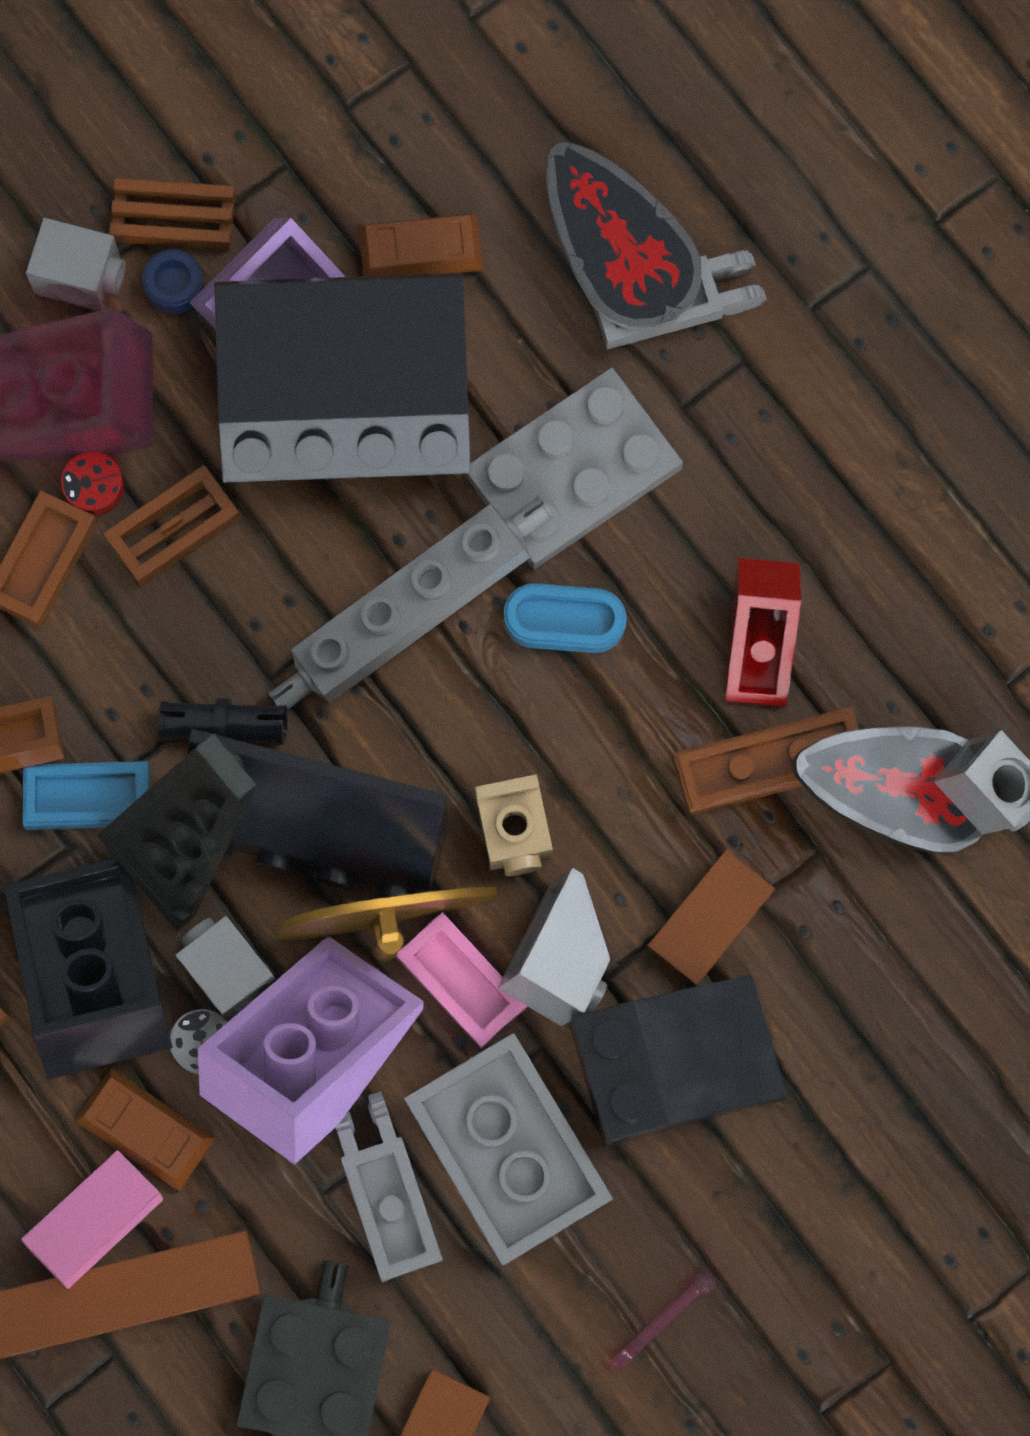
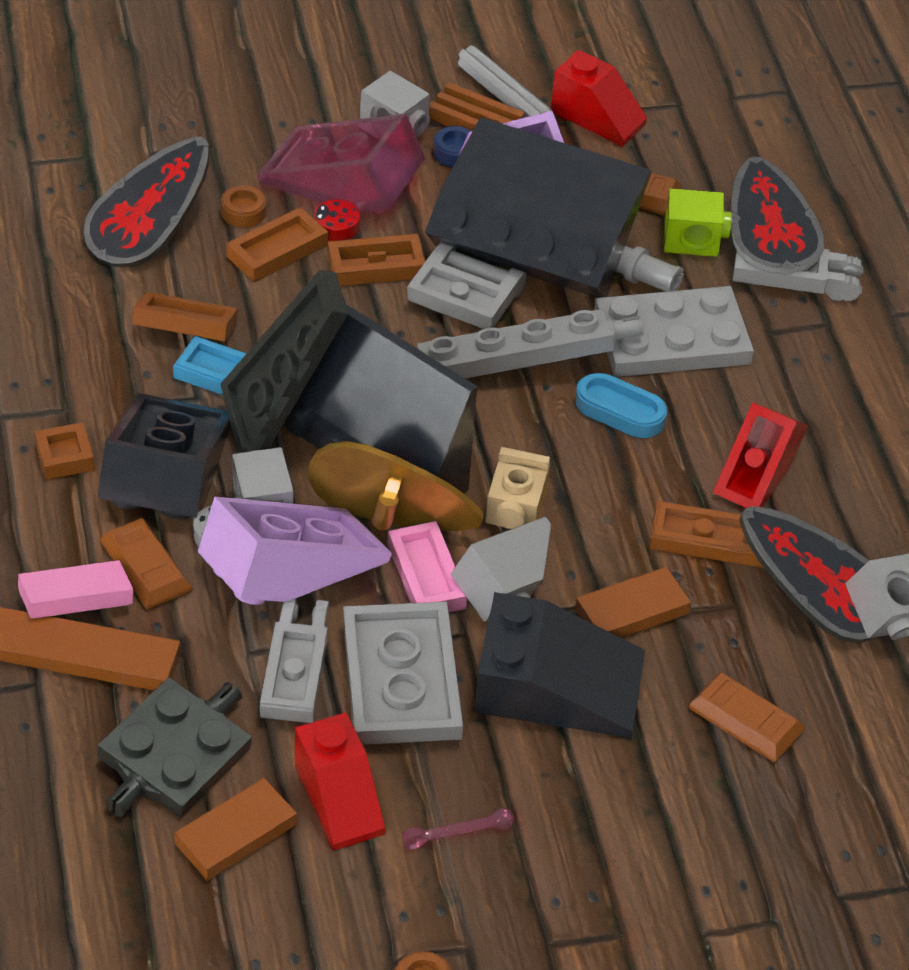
camera: 25 degrees right, 30 degrees down
none -> red slope [295,712,385,851]
none -> light grey plate [407,242,527,329]
none -> light grey axle [458,45,552,118]
none -> red slope [551,50,647,147]
none -> light grey pin [616,246,684,292]
none -> lime brick [664,188,732,257]
none -> dark orange tile [688,672,805,763]

